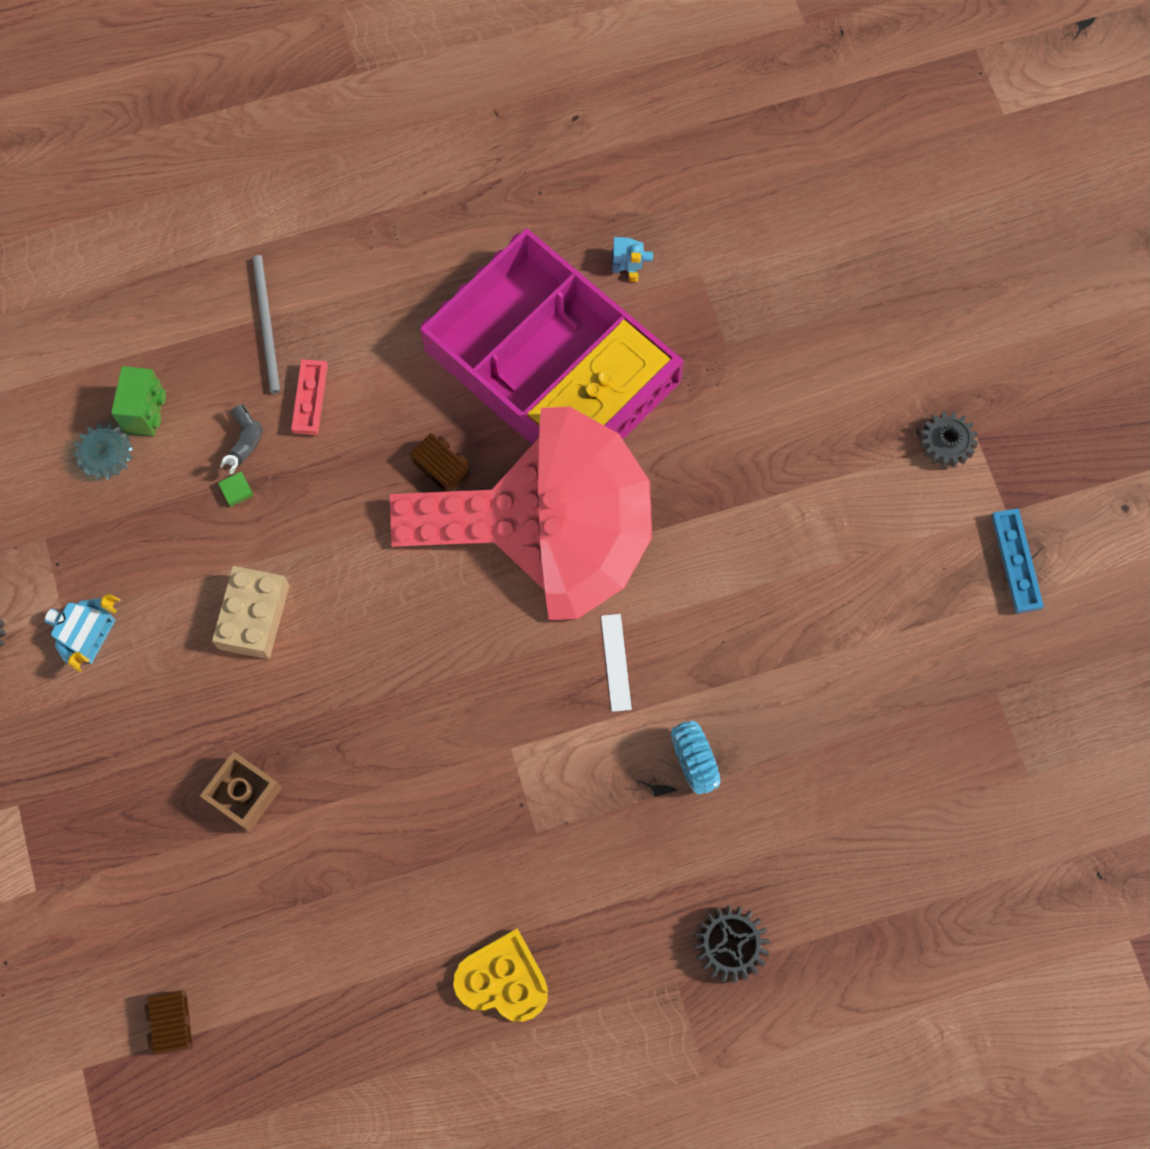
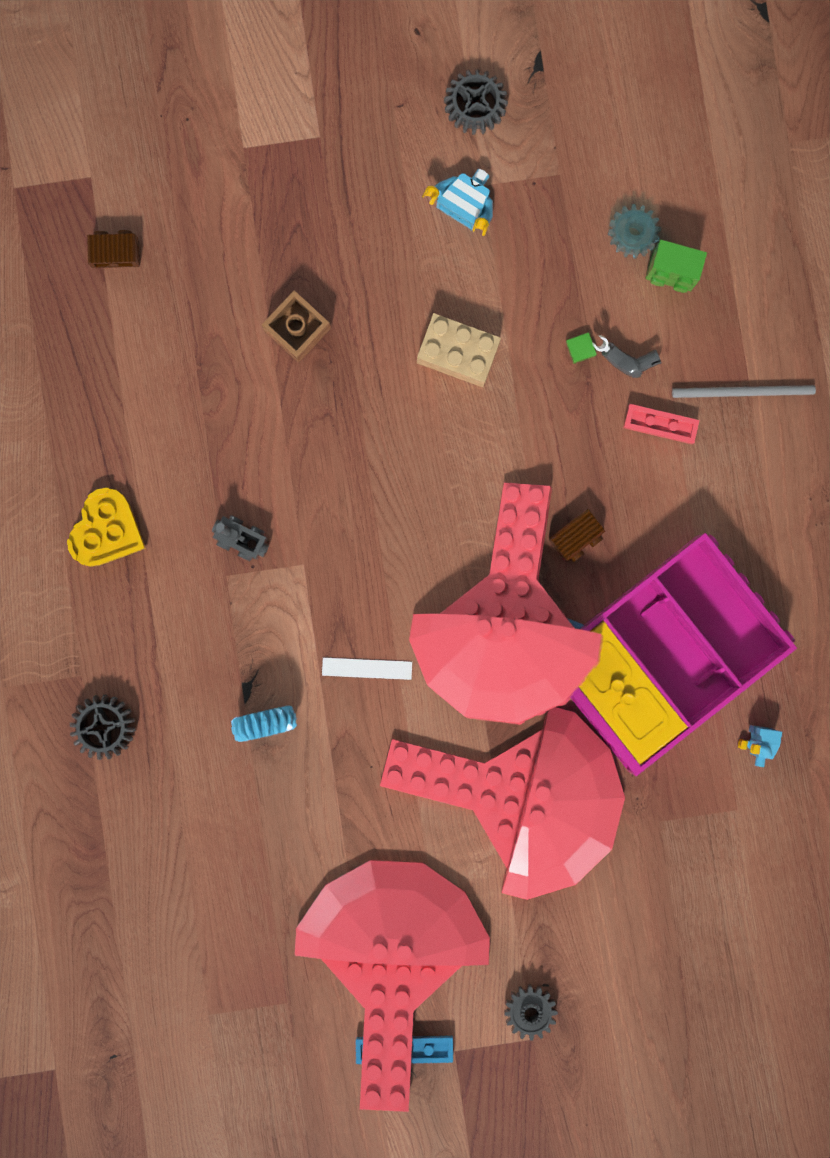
camera: 90 degrees right, 15 degrees up
none -> dark grey brick [212,515,269,562]
none -> coral plate [295,860,490,1112]
none -> coral plate [380,707,625,900]

